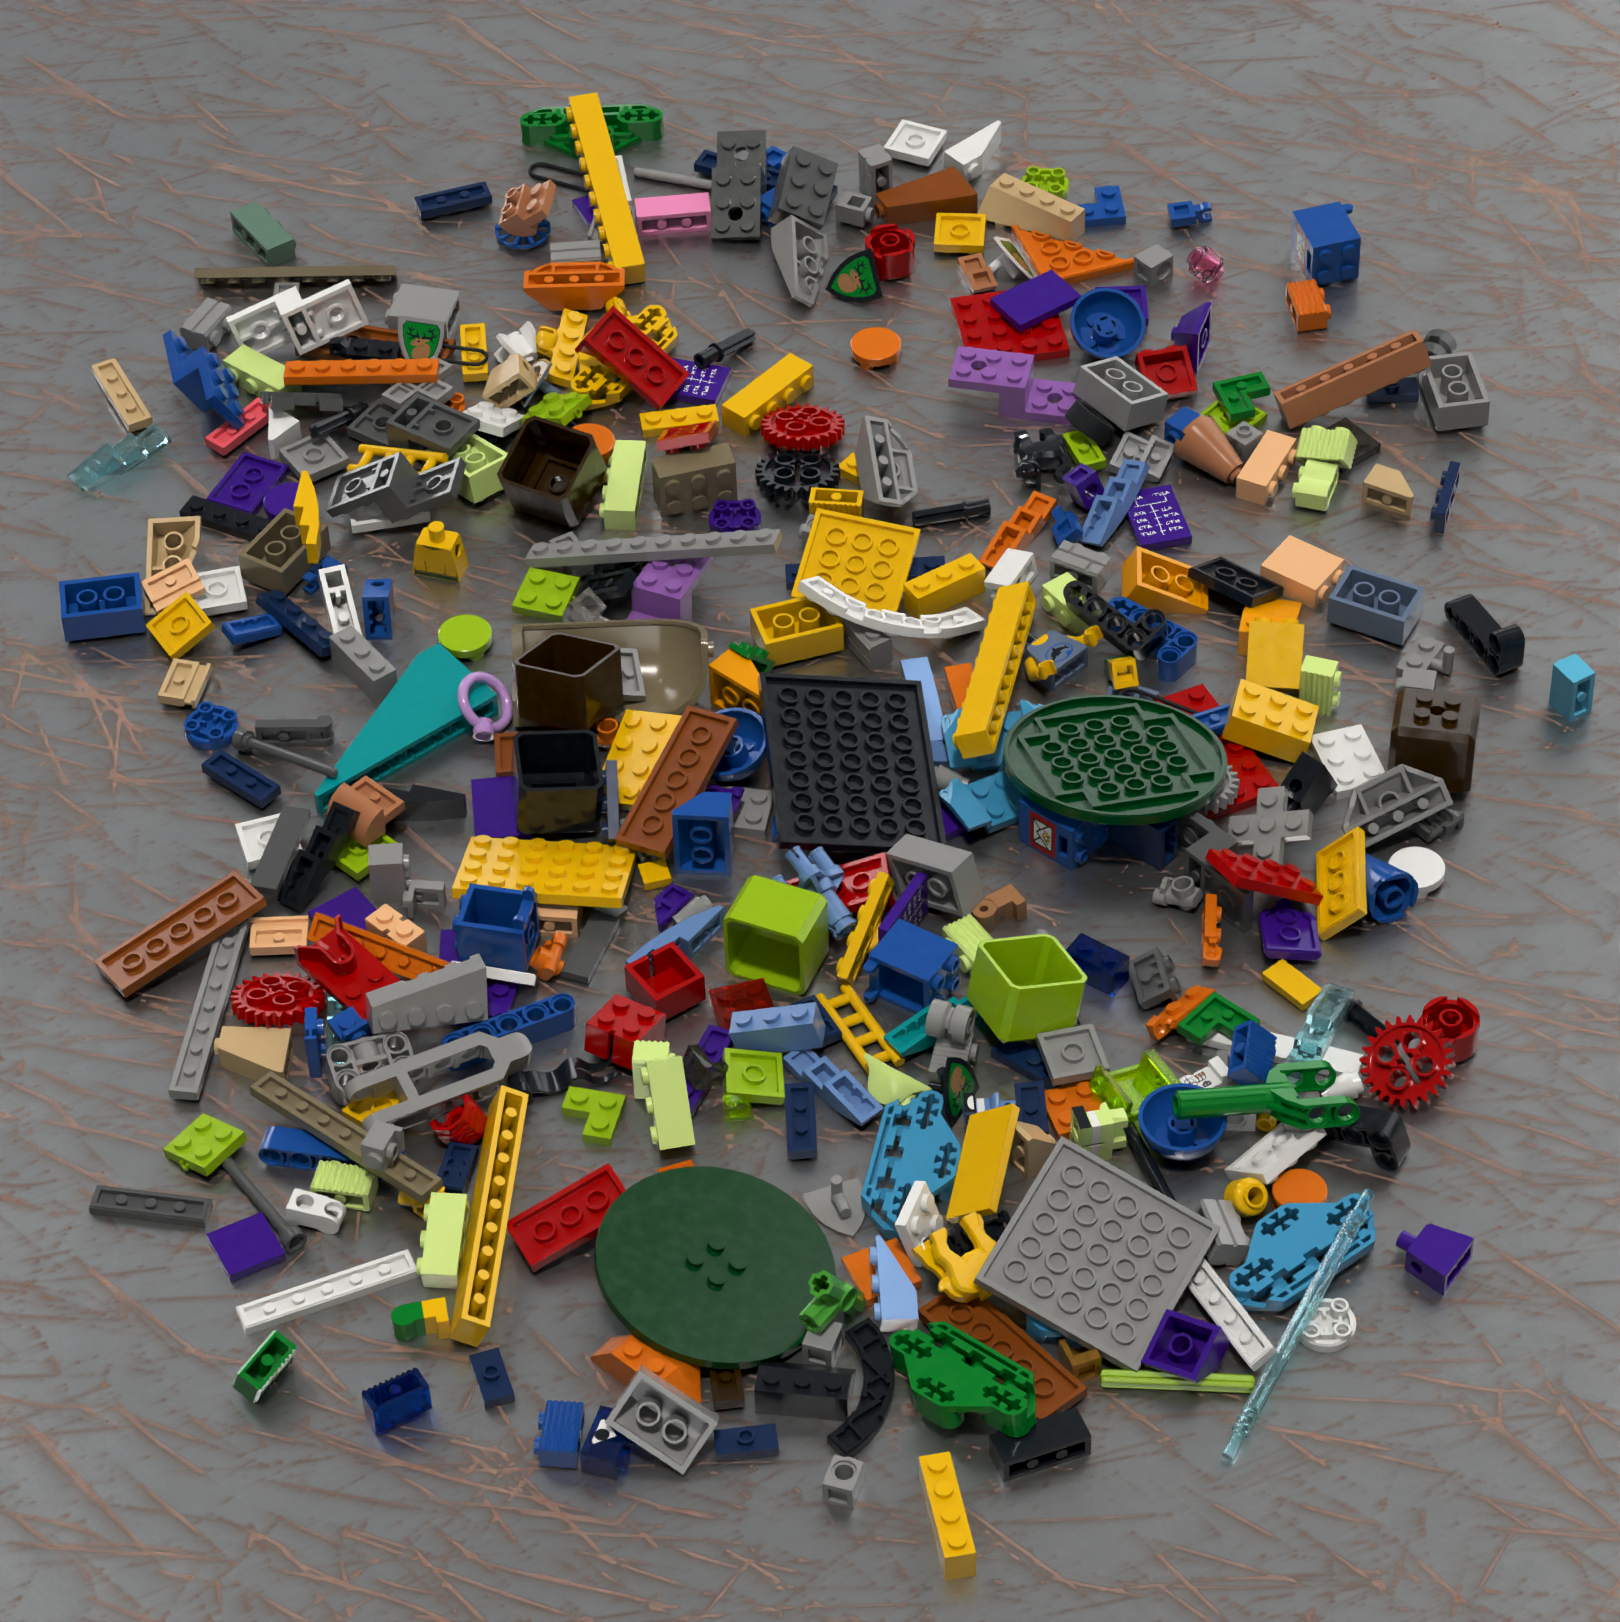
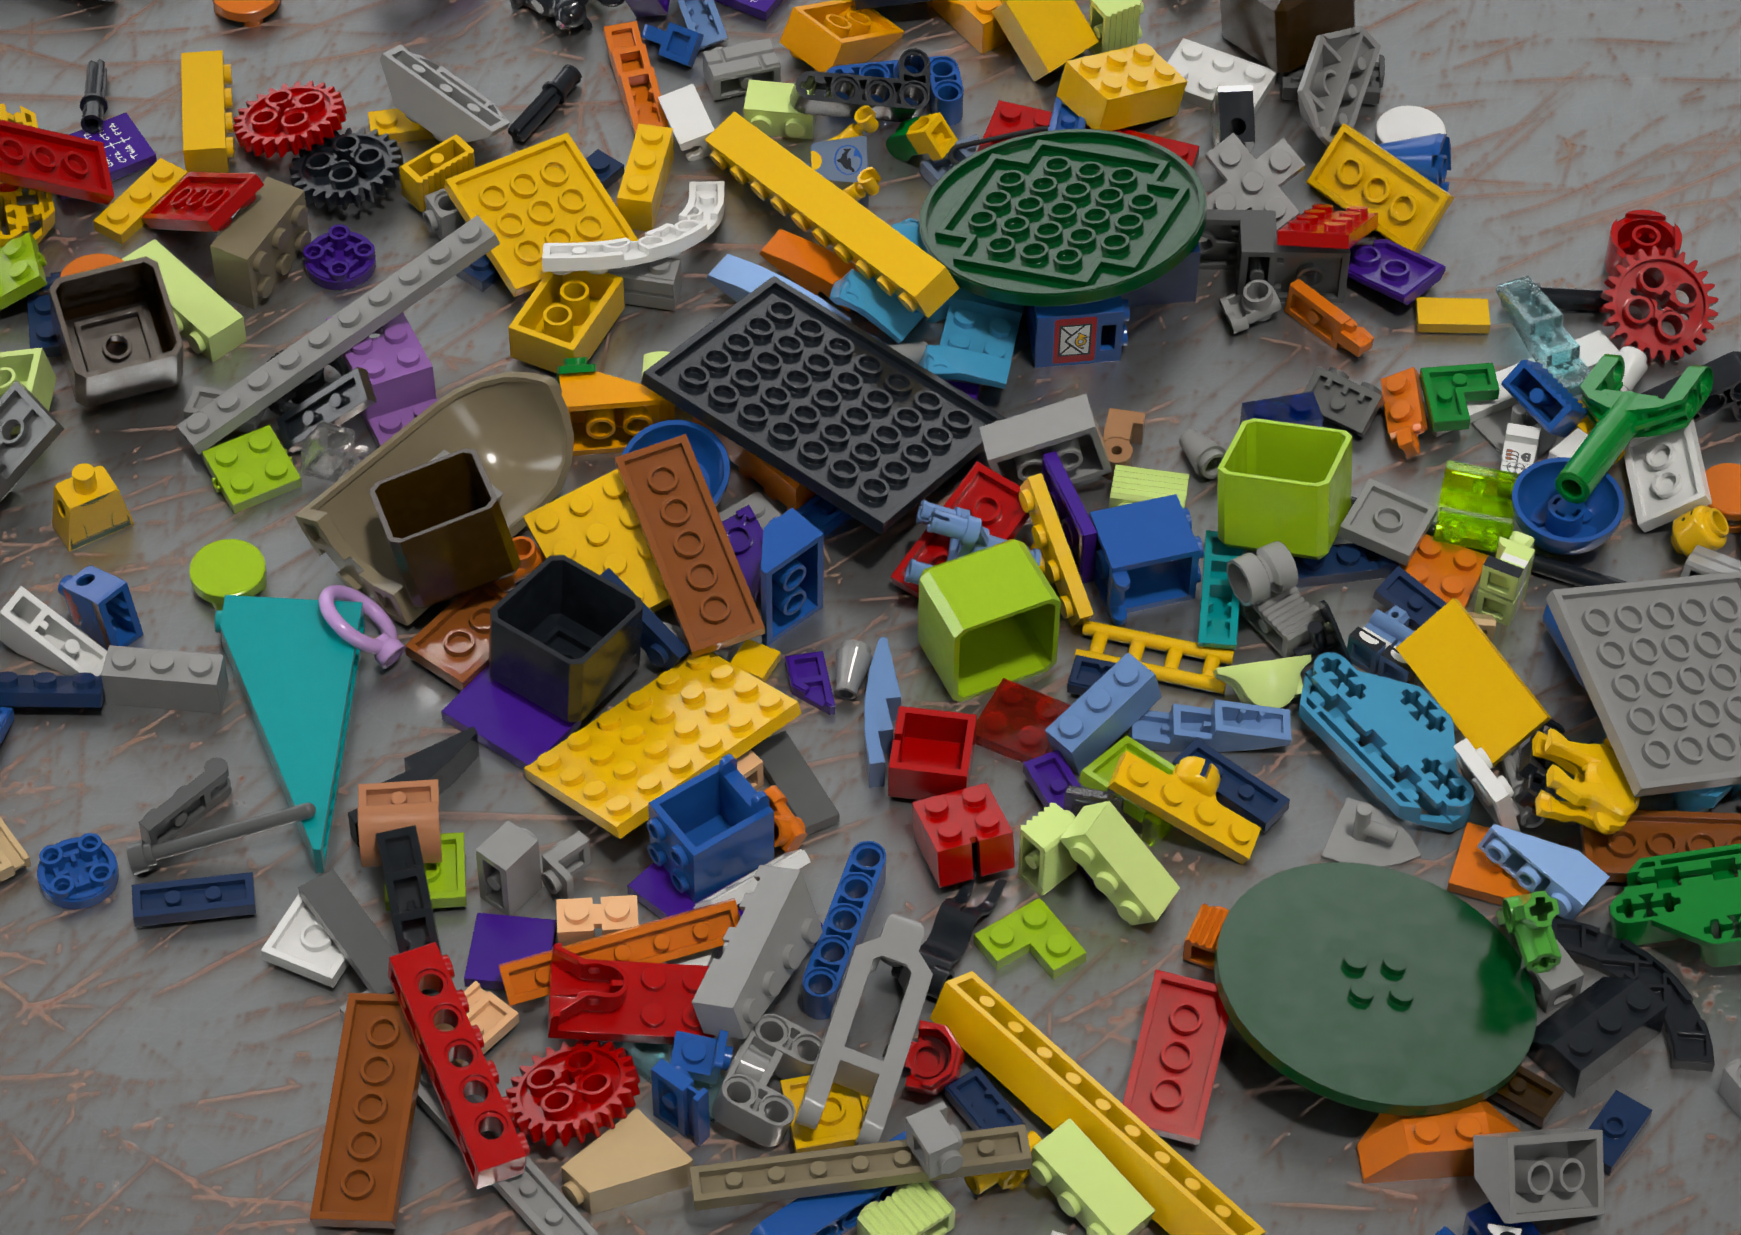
camera: 50 degrees left, 5 degrees up
none -> red brick [388,942,530,1189]
none -> yellow plate [1107,750,1261,865]

